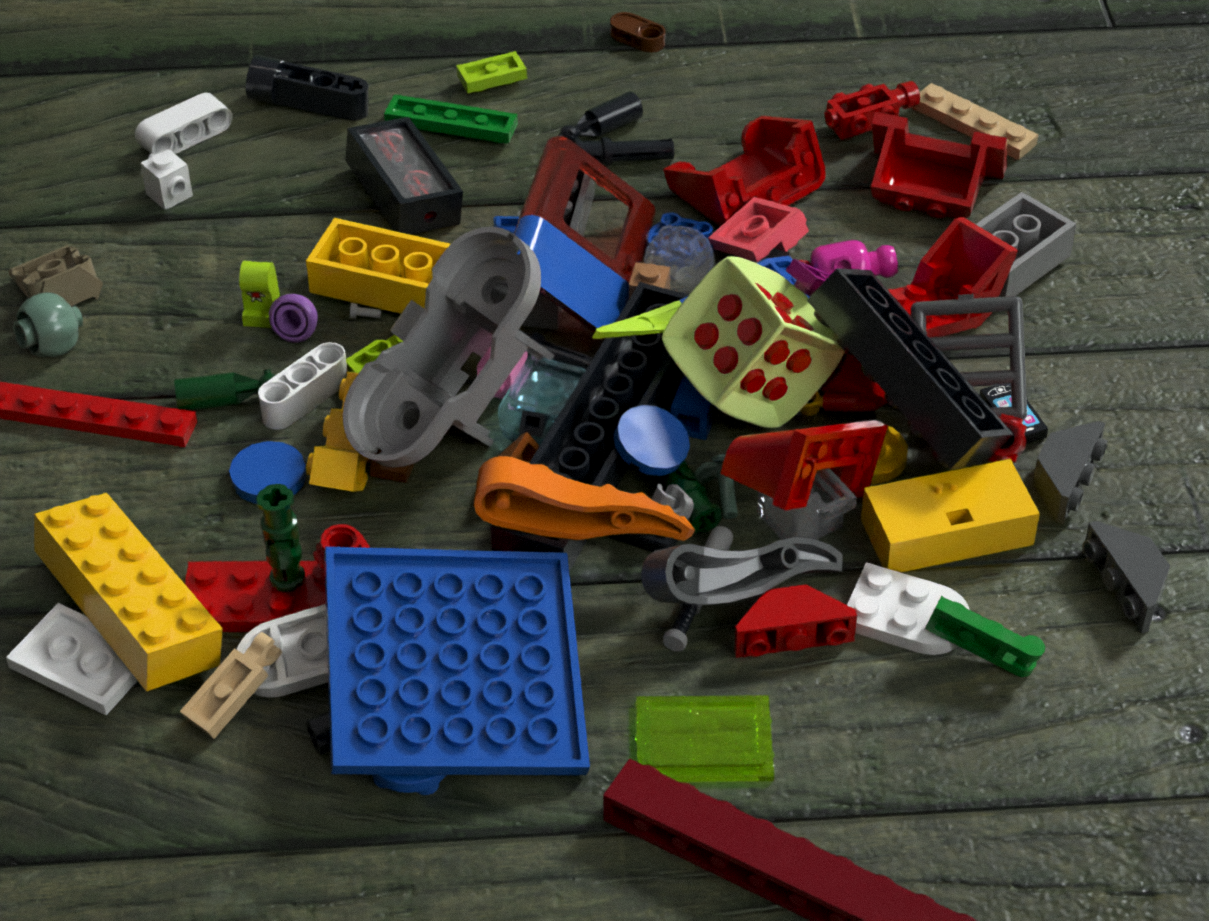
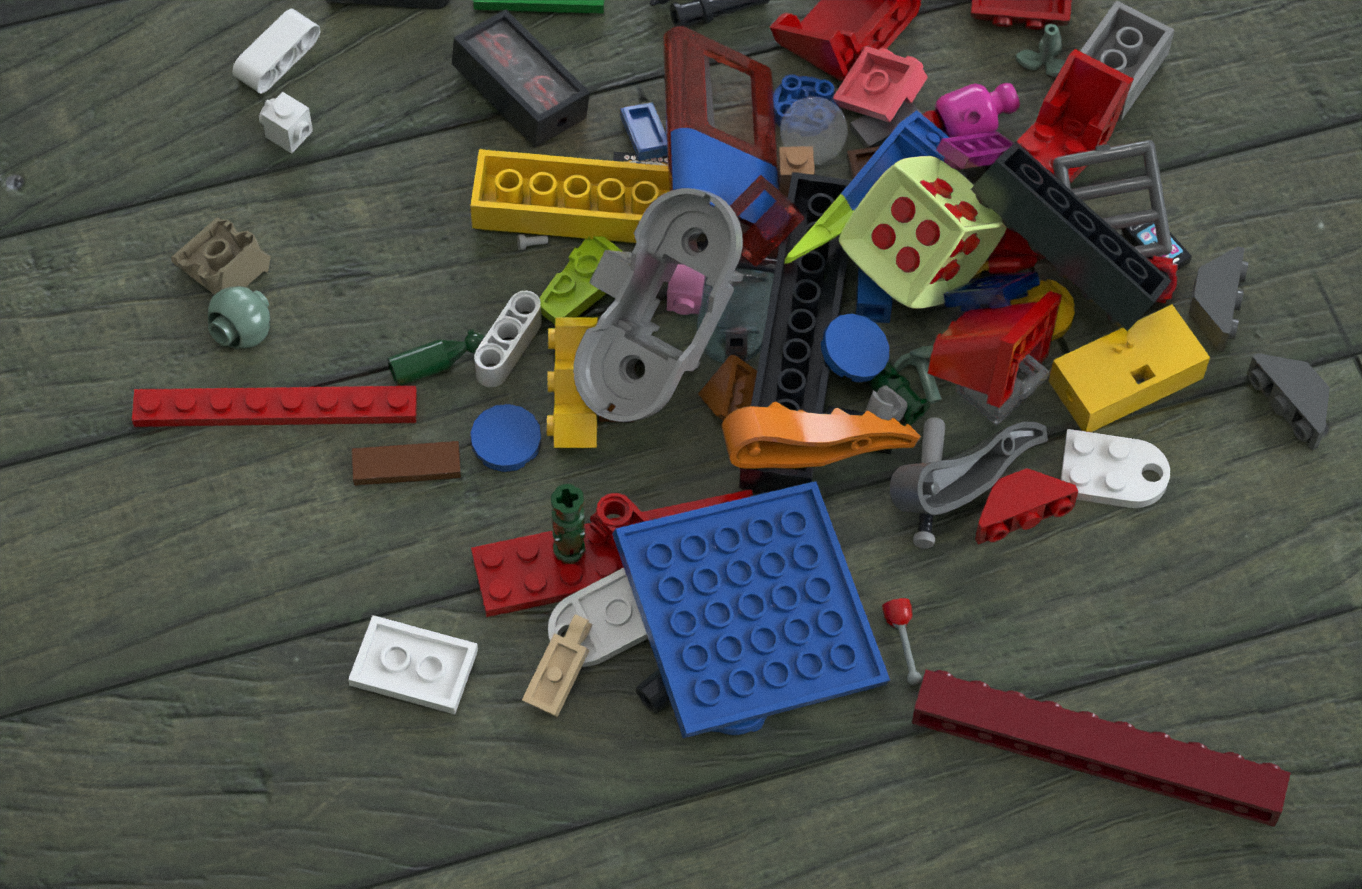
camera: 15 degrees left, 15 degrees up
yellow brick [34,493,222,692] -> none
lime leg [239,260,280,328] -> none
medium lavender brick [269,294,318,343] -> none
clear neon green piece [635,695,775,782] -> none
green plate [925,596,1045,677] -> none
none -> reddish brown tile [352,441,461,485]
none -> clear red tile [730,175,805,267]
none -> hinge [882,598,922,686]
none -> clear blue plate [943,271,1040,311]
none -> sand green plant [1015,24,1065,77]

